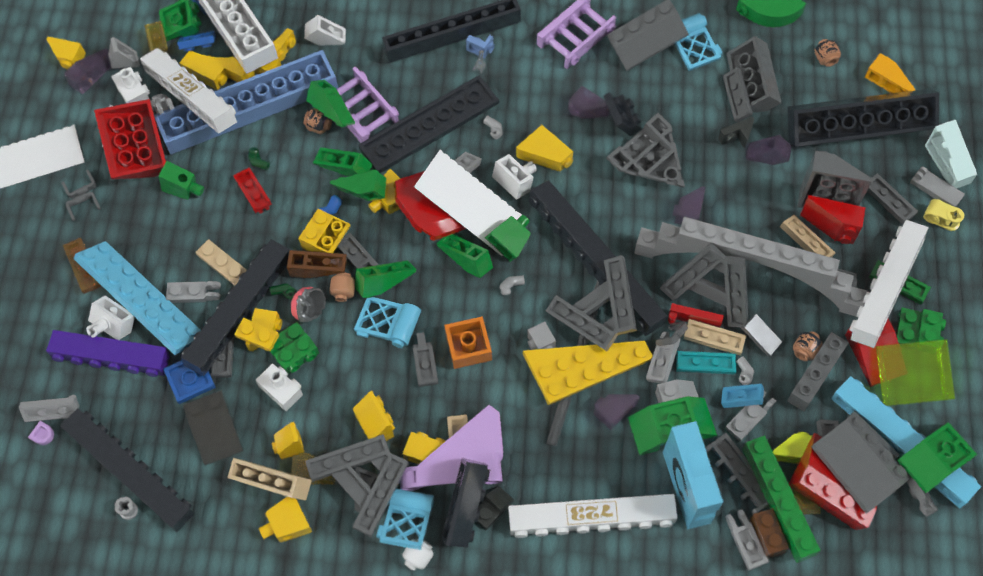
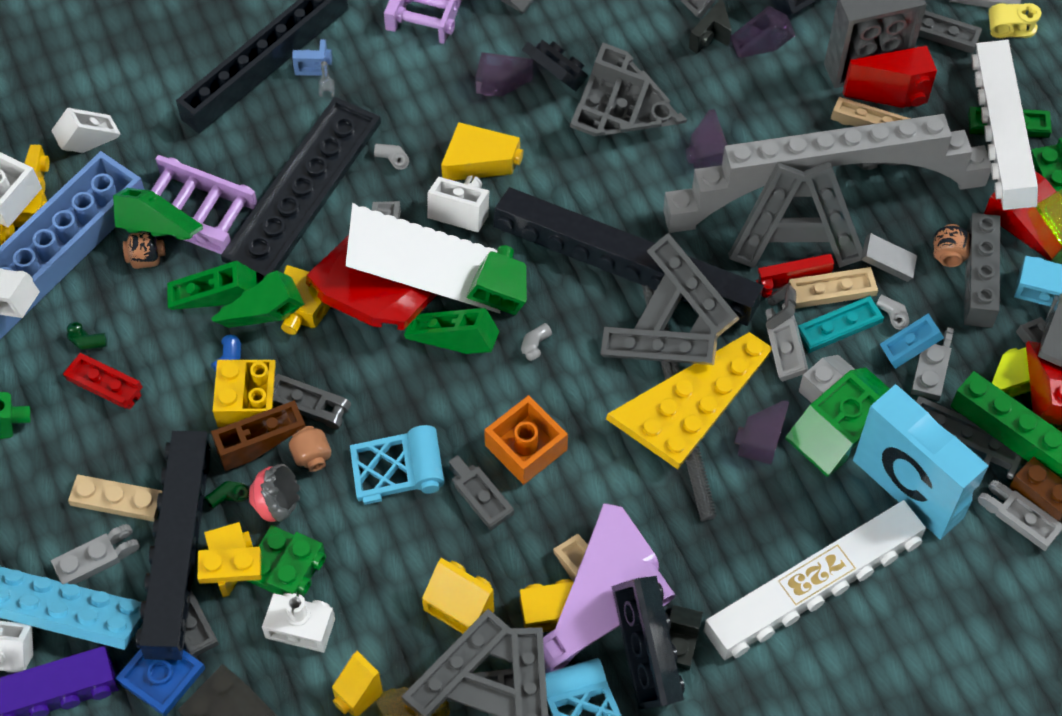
camera: 30 degrees left, 5 degrees down
green slope [355,260,416,298] -> none
light grey brick [528,322,556,350] -> none

